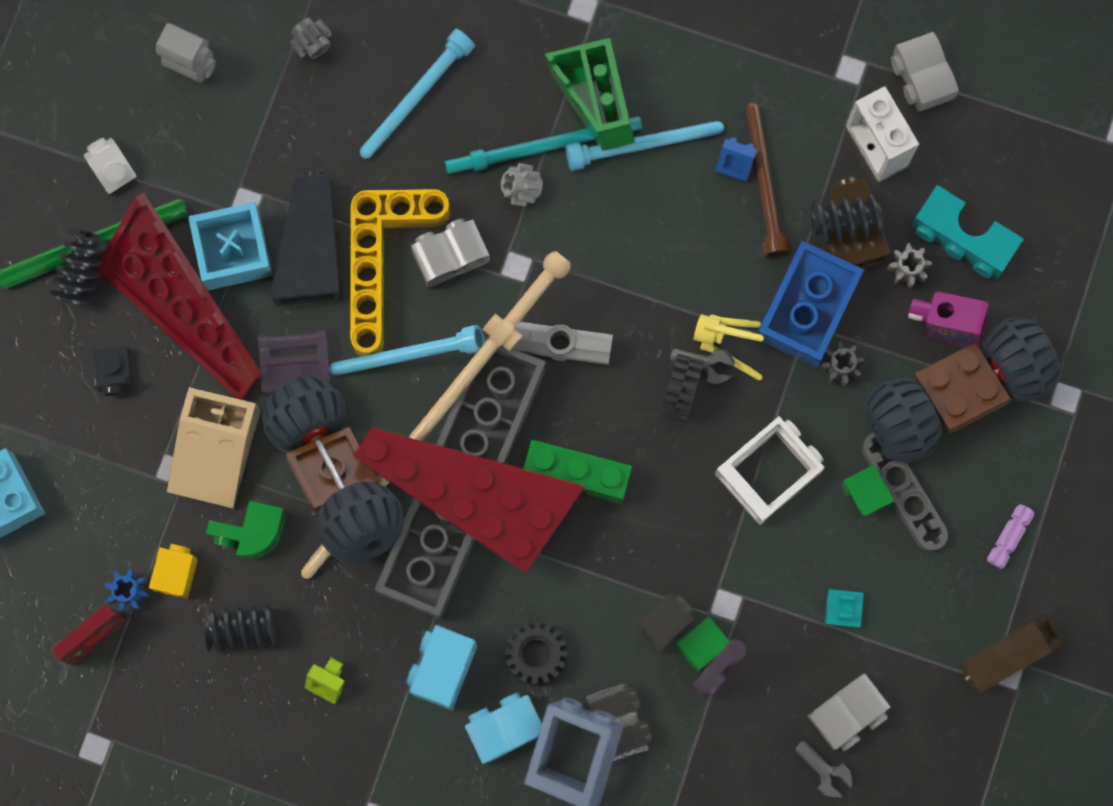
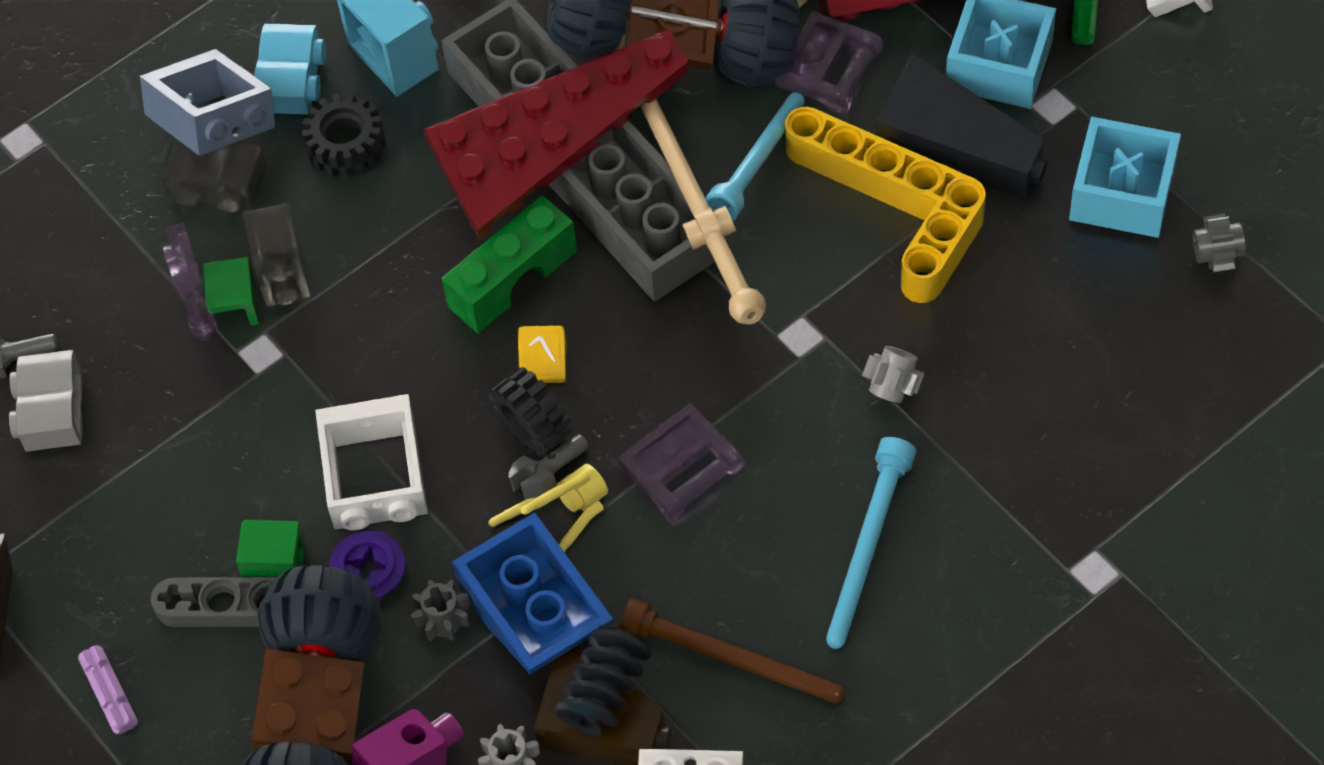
camera: 125 degrees right, 20 degrees down
light grey brick [156,23,216,83] -> none
medium azure piece [360,29,475,159] -> none
light grey brick [411,218,490,288] -> none
teal bar [445,116,642,174] -> none
light grey piece [512,322,613,365] -> none
green wedge [545,38,635,151] -> none
blue tile [715,137,757,182] -> none
teal tile [825,589,864,628] -> none
none -> dark purple gear [329,531,406,602]
none -> yellow slope [518,326,567,383]
none -> clear purple plate [618,403,745,522]
none -> medium azure brick [1069,116,1181,238]

